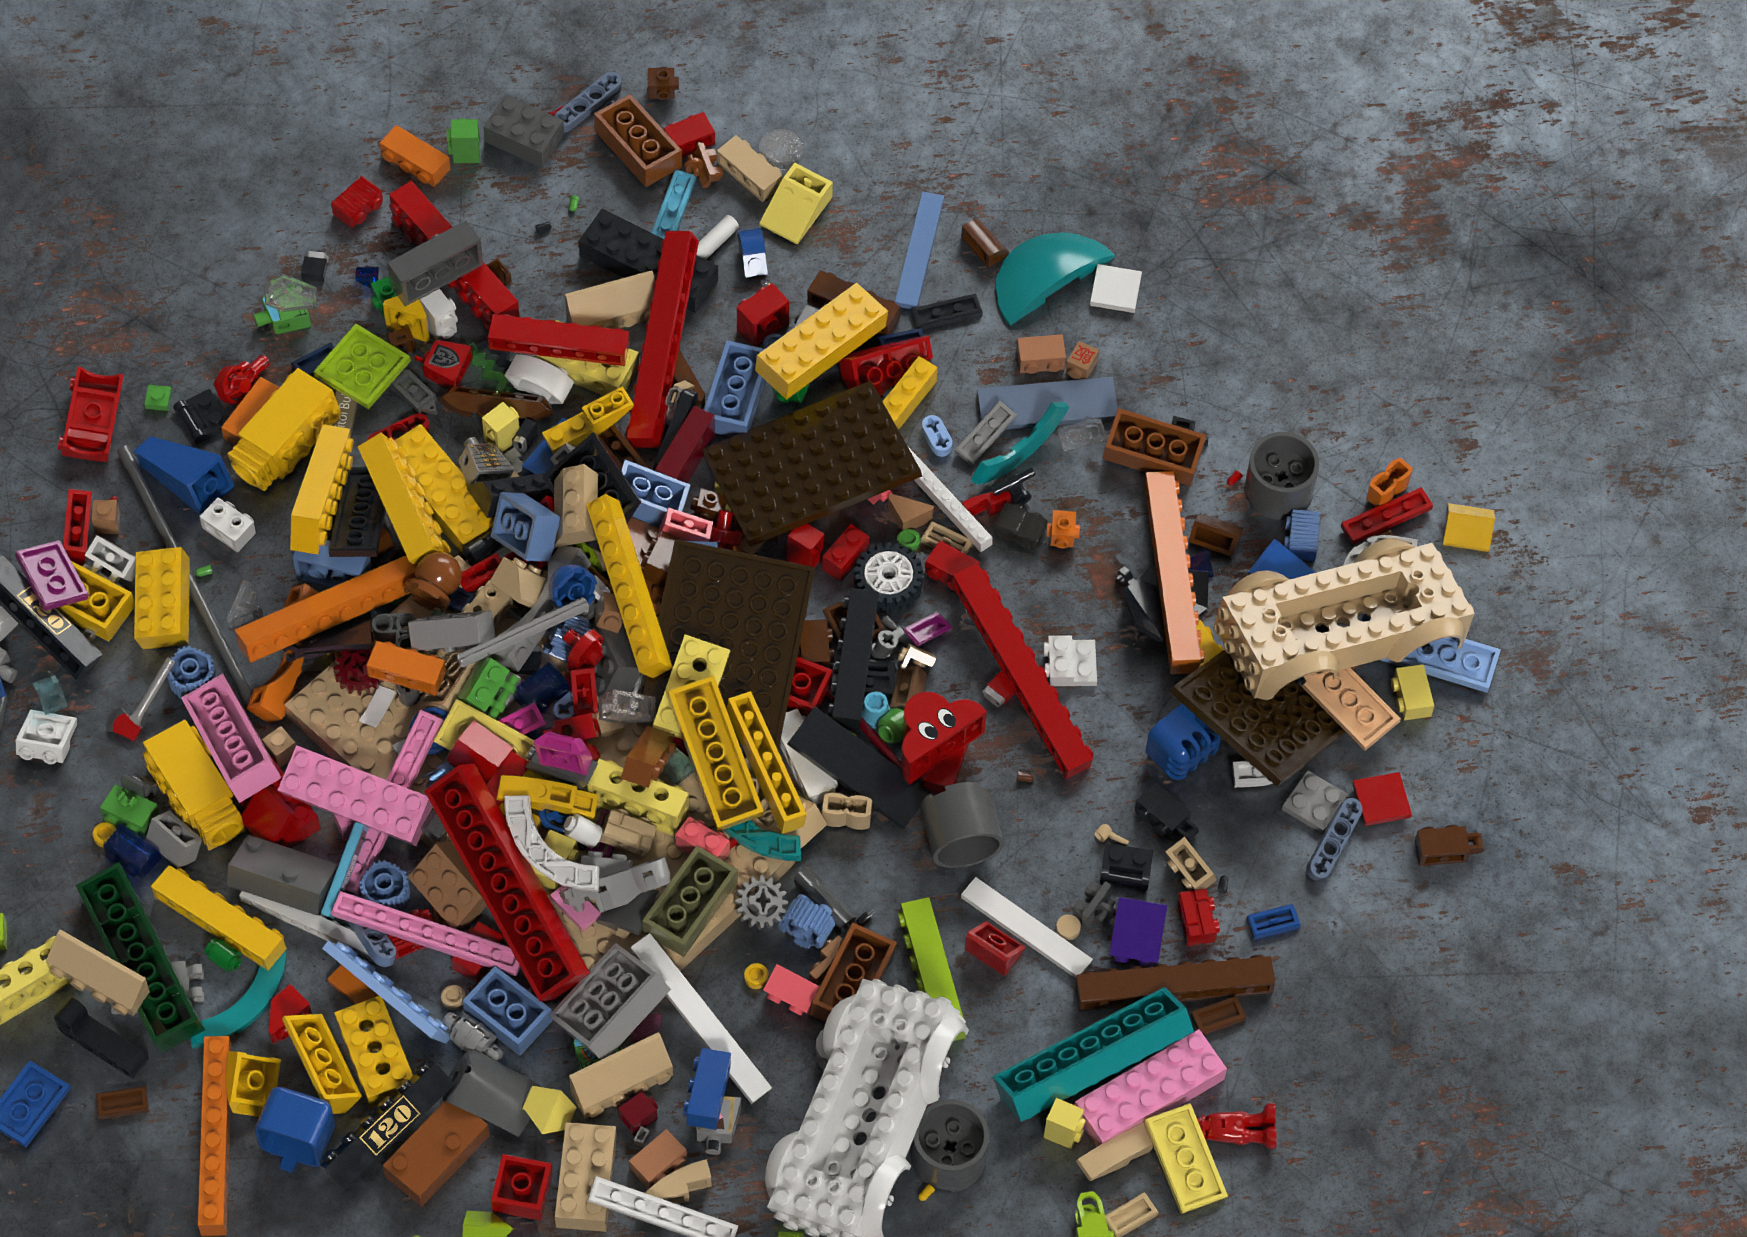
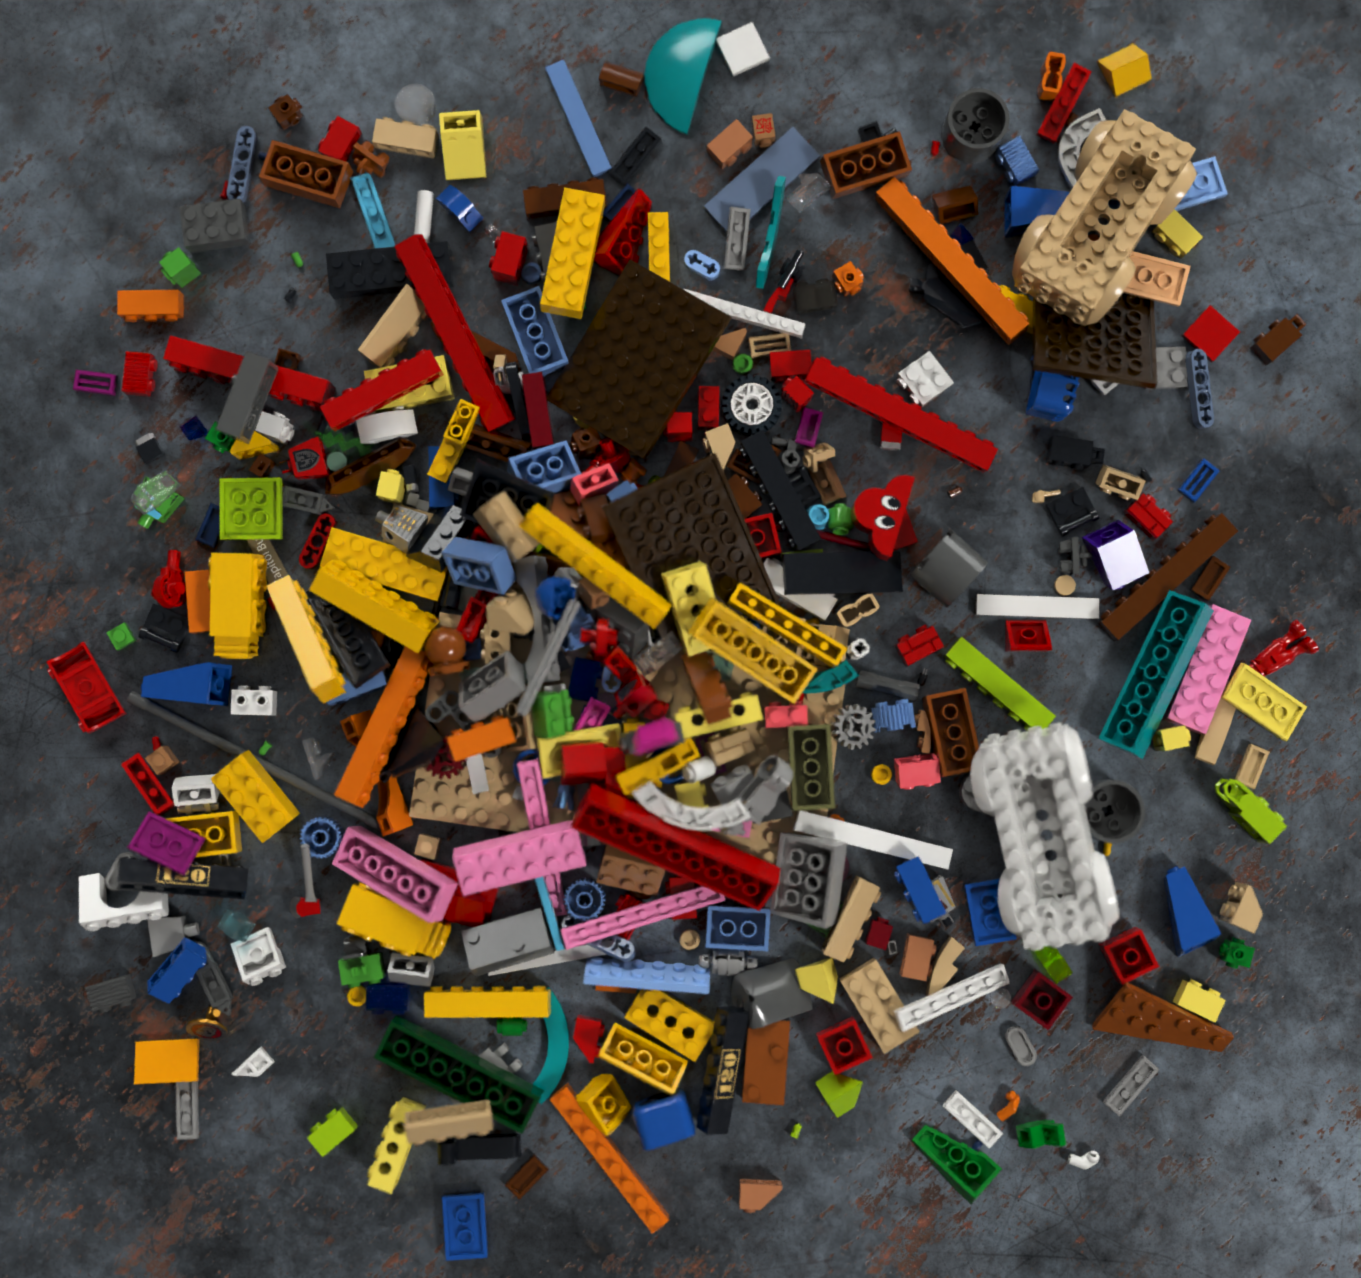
camera: 35 degrees left, 25 degrees up
none -> magenta tile [73,369,118,396]
none -> sand green tile [327,452,348,472]
none -> tan slope [702,424,735,471]
none -> red brick [781,376,814,413]
none -> white axle [846,639,870,660]
none -> red brick [895,624,944,667]
none -> blue plate [964,878,1016,946]

